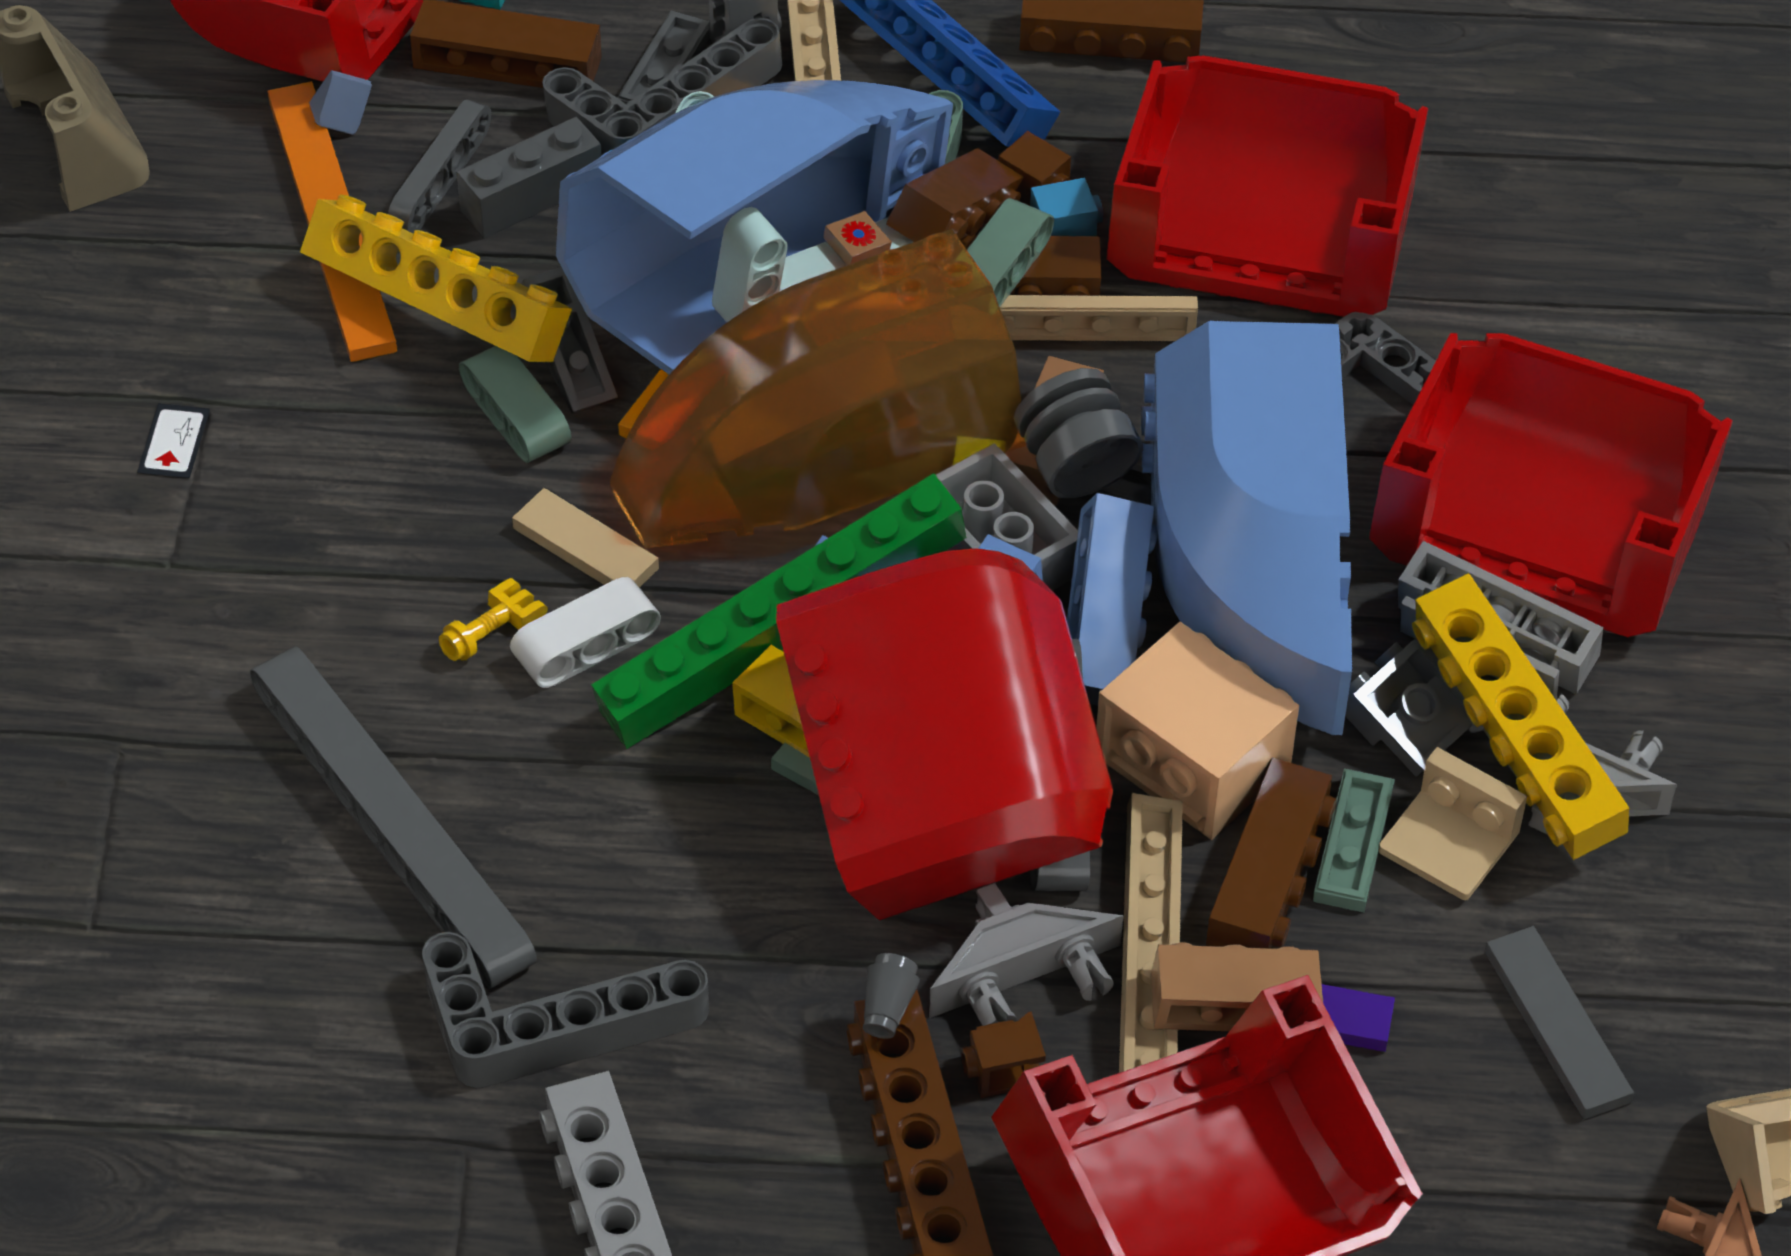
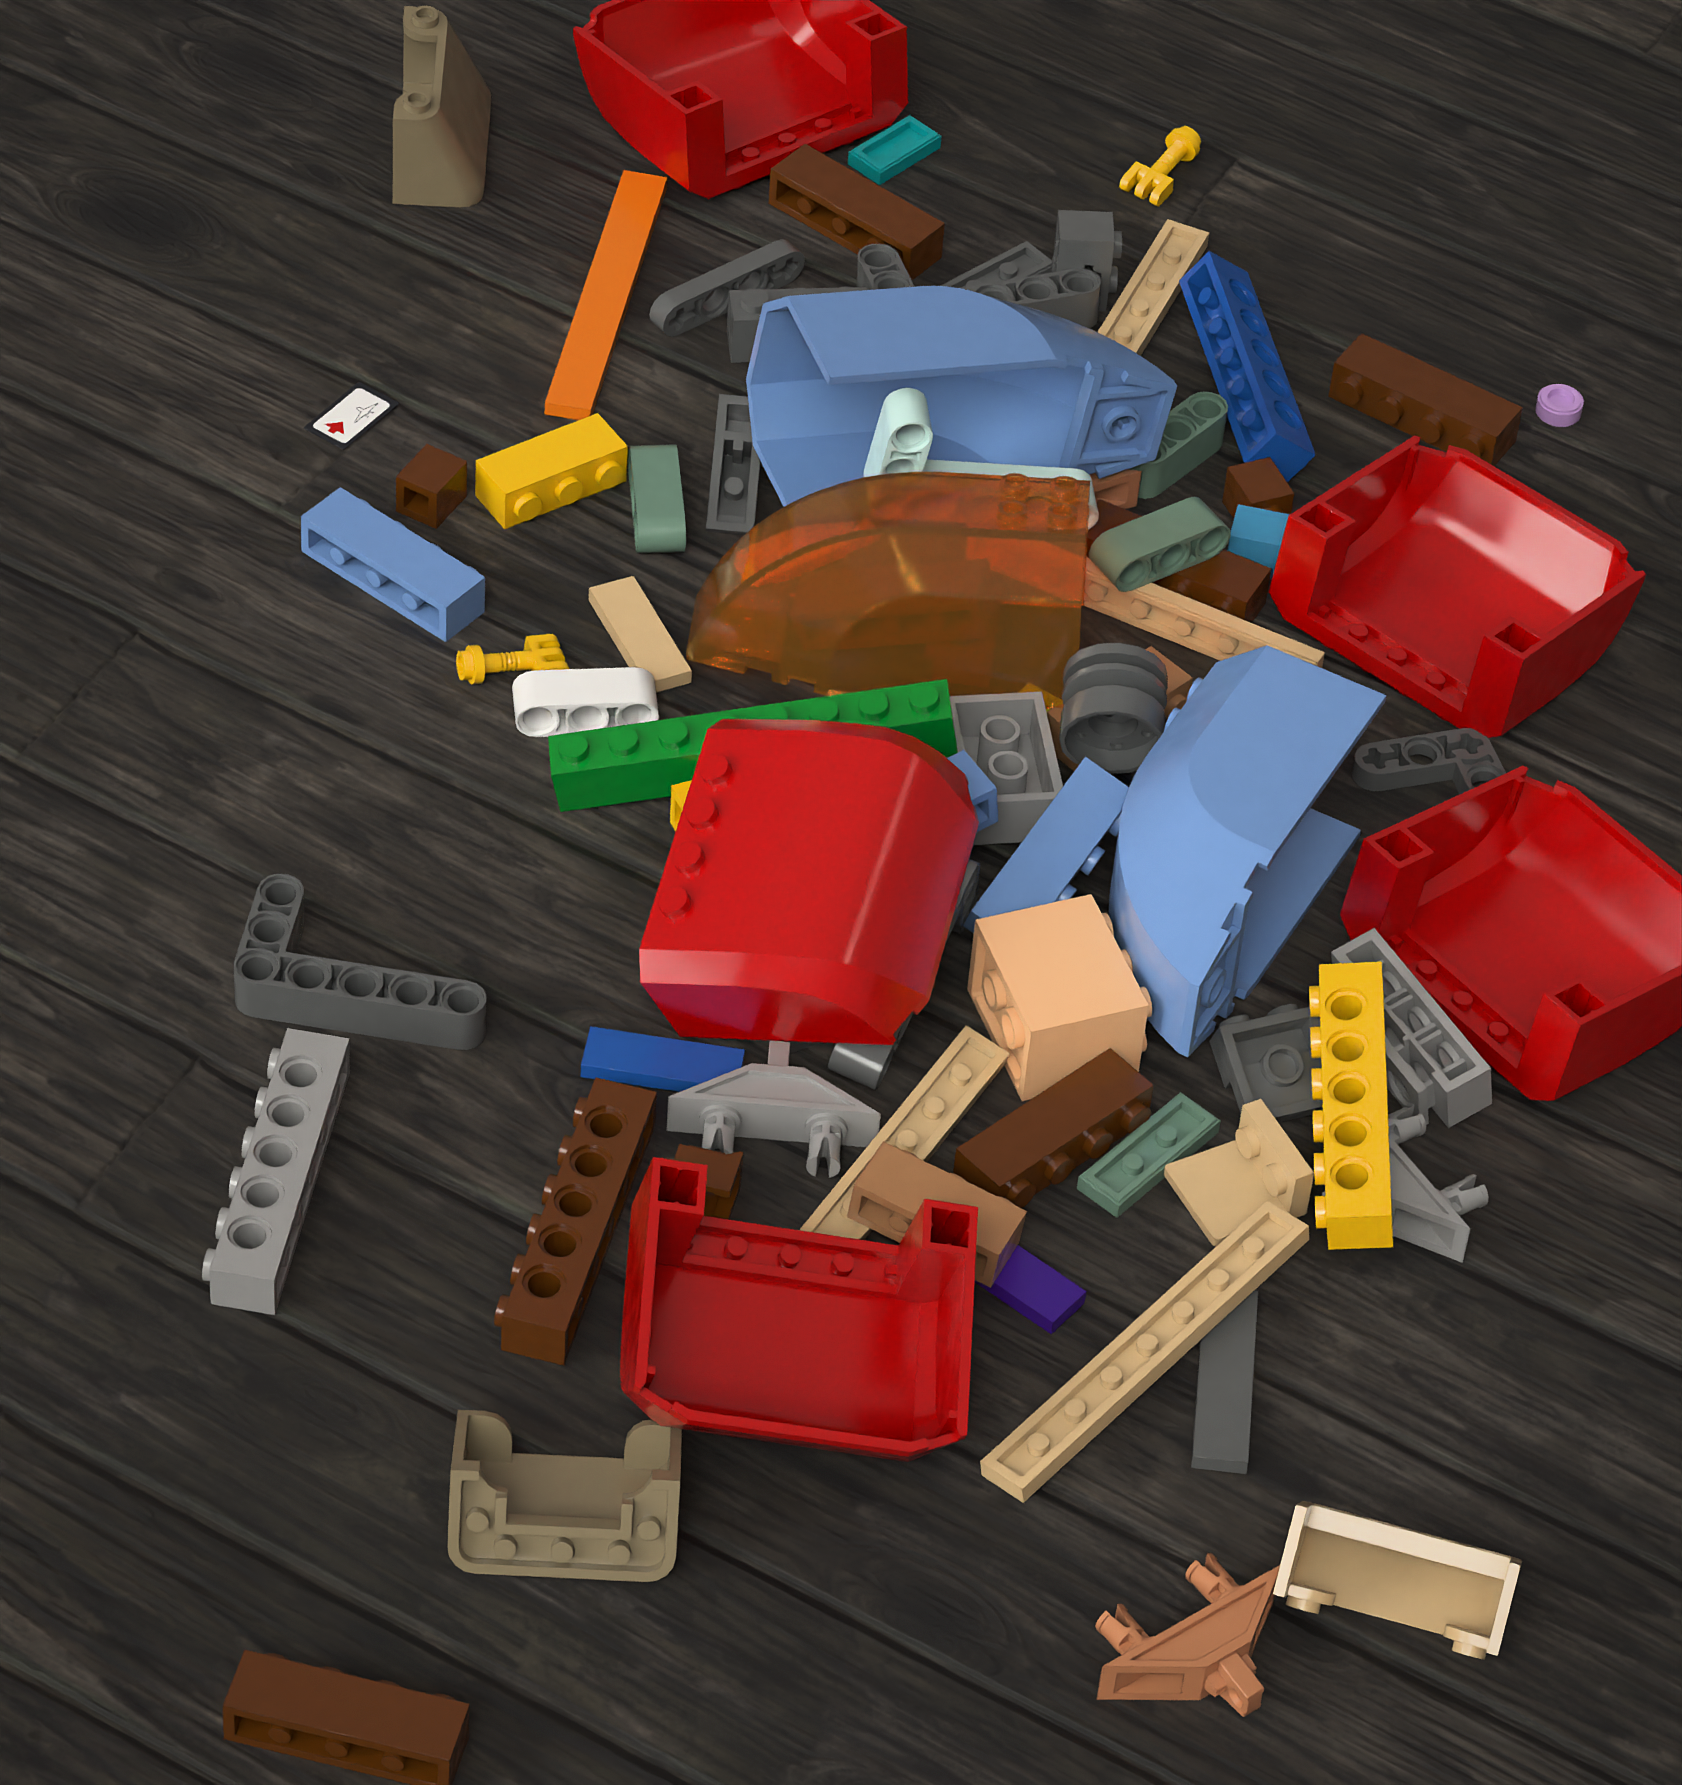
camera: 25 degrees right, 5 degrees down
dark grey beam [250,646,537,989] -> none
yellow brick [300,194,572,362] -> none
sand blue slope [309,70,372,135] -> none
medium nougat tile [823,211,892,268] -> none
dark grey cone [863,953,920,1039] -> none
reddish brown brick [886,148,1024,254] -> none
none -> medium blue brick [301,487,485,642]
none -> reddish brown brick [396,444,467,529]
none -> yellow brick [475,413,628,529]
none -> blue tile [580,1026,745,1092]
none -> tan plate [980,1200,1309,1503]

